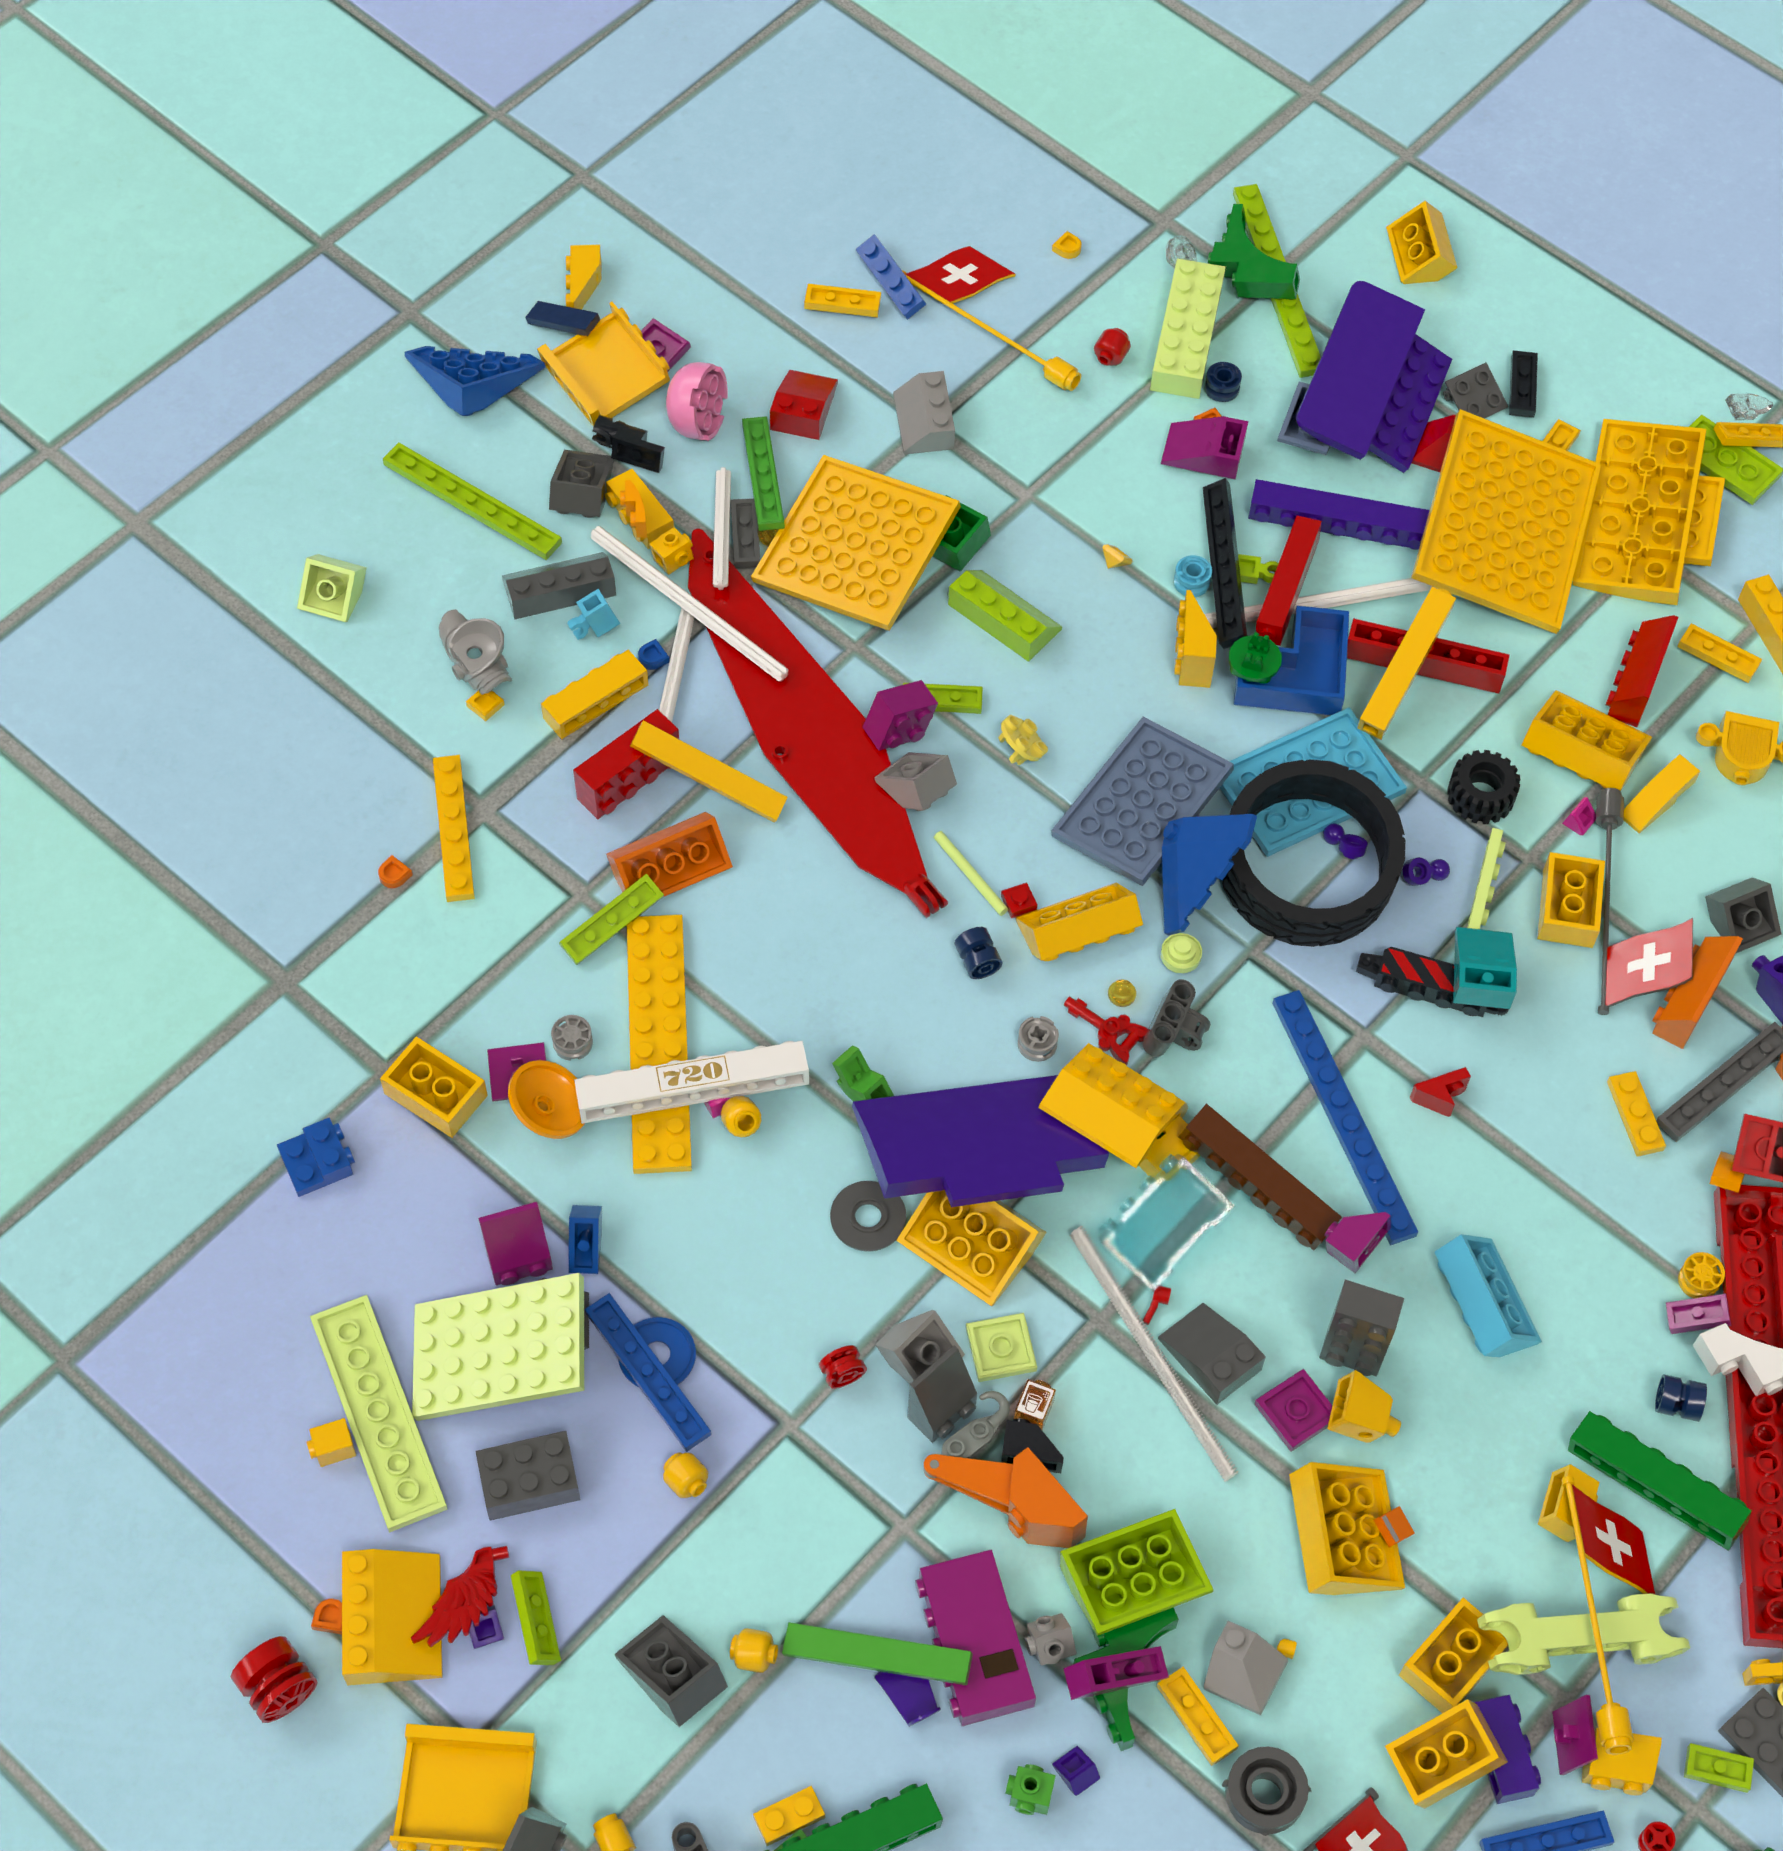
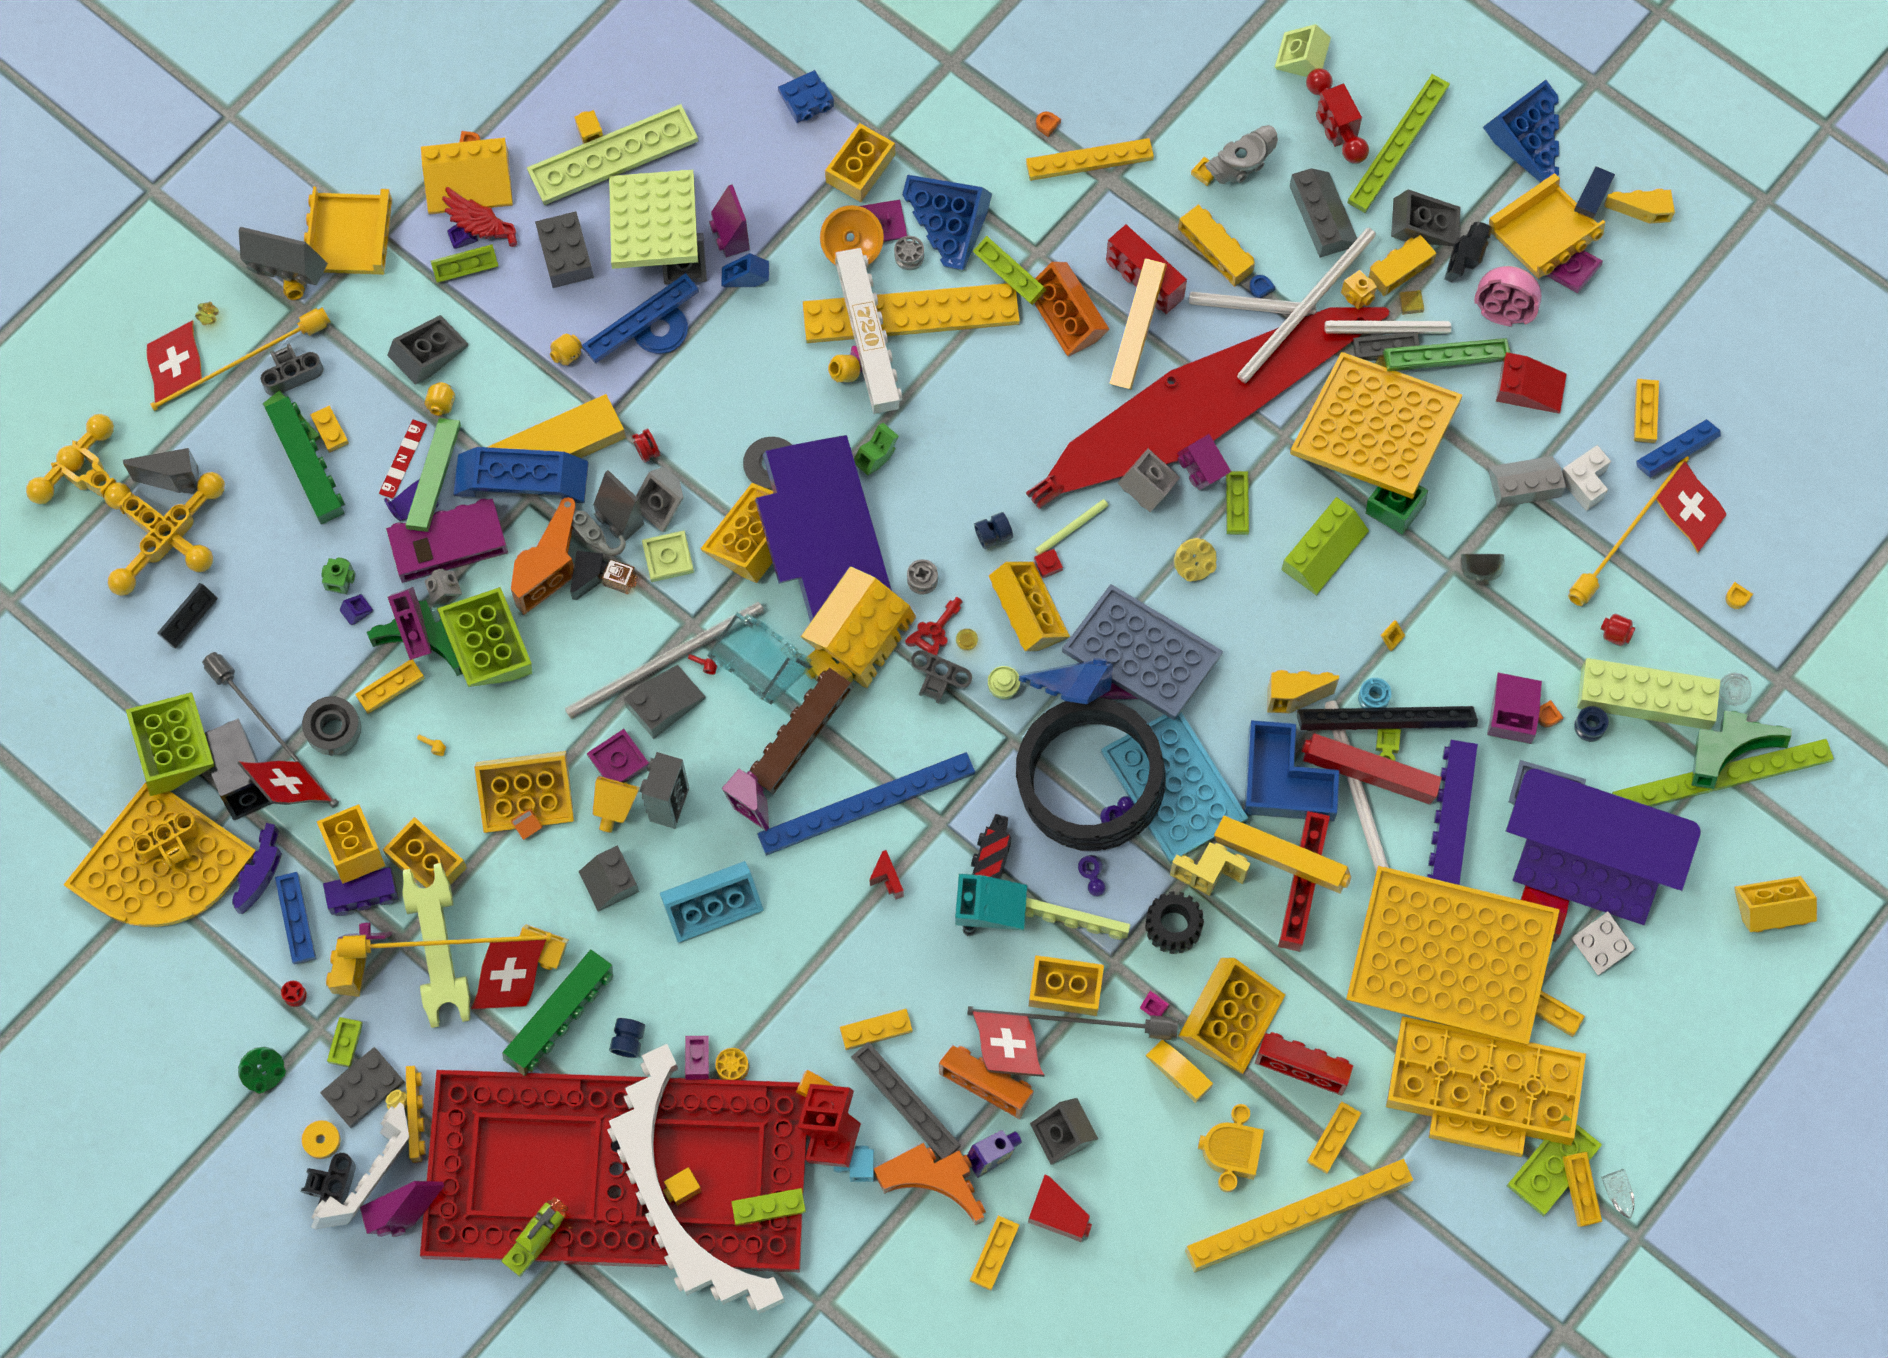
camera: 90 degrees right, 10 degrees up
red wheel [230,1636,318,1723] -> none
medium azure brick [567,589,620,640] -> none
light orange slope [620,480,647,538] -> none
light grey slope [1203,1621,1288,1715] -> none
green plate [1228,632,1282,684] -> none
black plate [1509,350,1538,418] -> none
none -> red sticker [379,419,427,499]
none -> blue slope [453,447,589,503]
none -> yellow brick [488,394,626,458]
none -> dark grey slope [578,845,639,911]
none -> blue slope [902,175,992,270]
none -> light yellow bracket [1170,842,1251,896]
none -> red brick [1306,68,1369,164]
none -> clear yellow tile [1399,290,1424,315]
none -> clear smoke cylinder [1460,554,1505,585]
none -> white brick [1562,445,1611,511]

